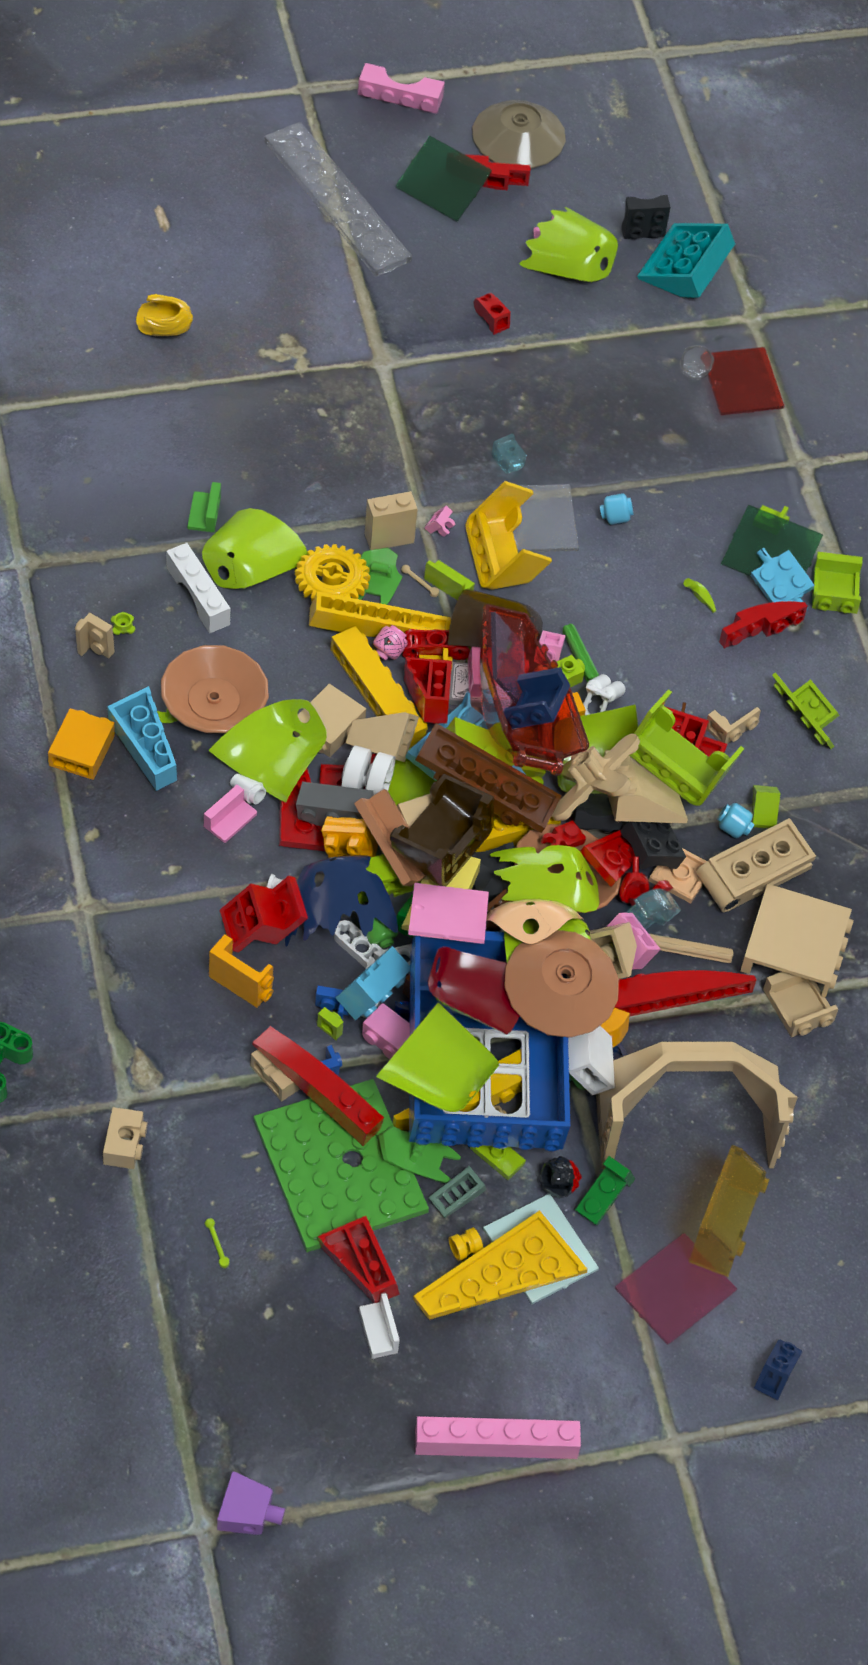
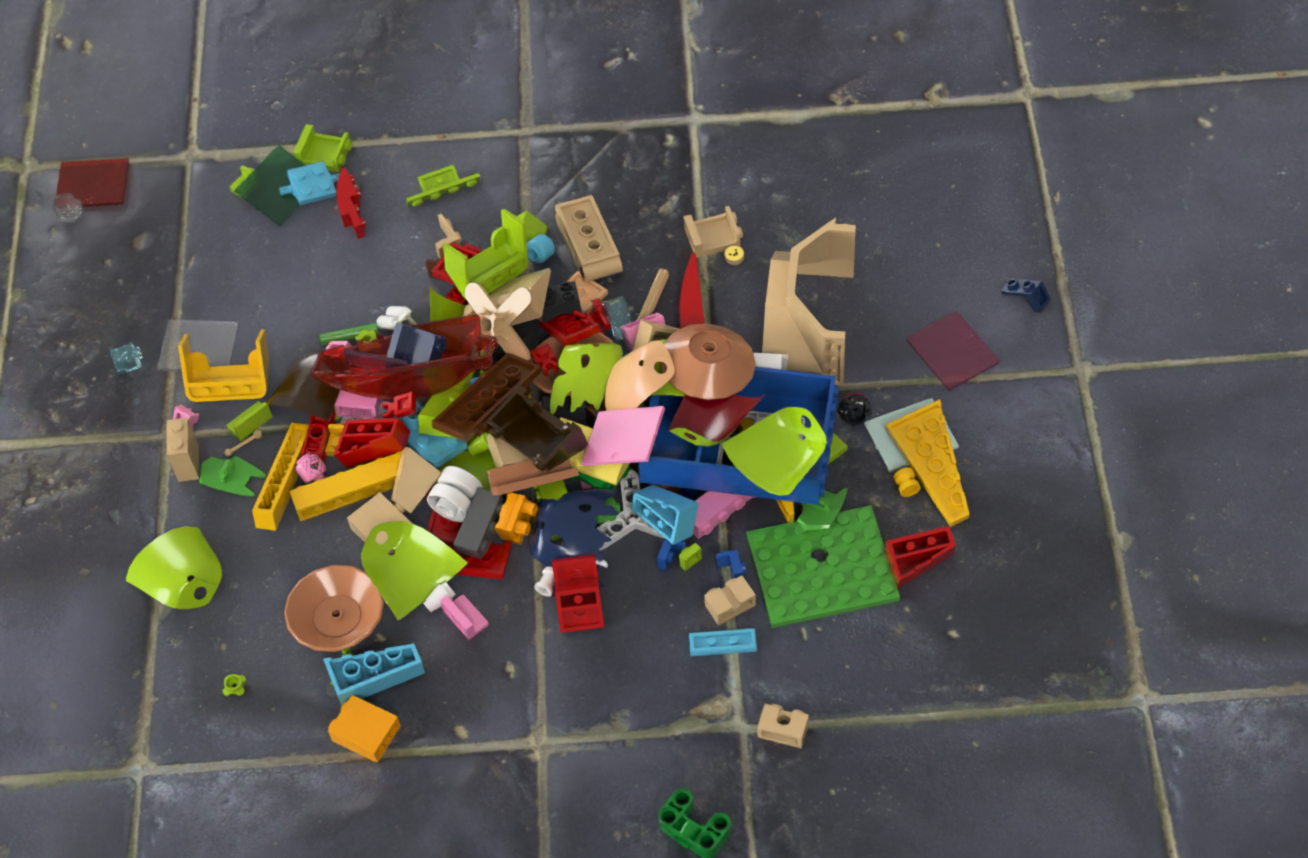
camera: 70 degrees left, 0 degrees up
tan bracket [75,612,115,658] -> none
white arch [166,543,230,633] -> none
bright green panel [188,482,221,533] -> none
lime hinge [205,1218,229,1268] -> none
light orange panel [209,934,274,1008] -> none
medium lavender torso [217,1472,285,1535] -> none
red slope [252,1026,384,1146] -> none
yellow gear [295,544,370,602] -> none
white panel [359,1293,399,1359] -> none
bright pink brick [415,1417,581,1459] -> none
sand green slope [429,1166,487,1218] -> none
green bracket [575,1156,635,1226] -> none
medium azure head [600,493,634,525] -> none
lime bar [684,578,716,613] -> none
clear yellow windscreen [689,1145,770,1277] -> none
tan panel [740,884,854,997] -> none
none -> red plate [382,391,416,419]
none -> medium azure tile [689,628,757,656]
none -> tile [724,245,744,265]

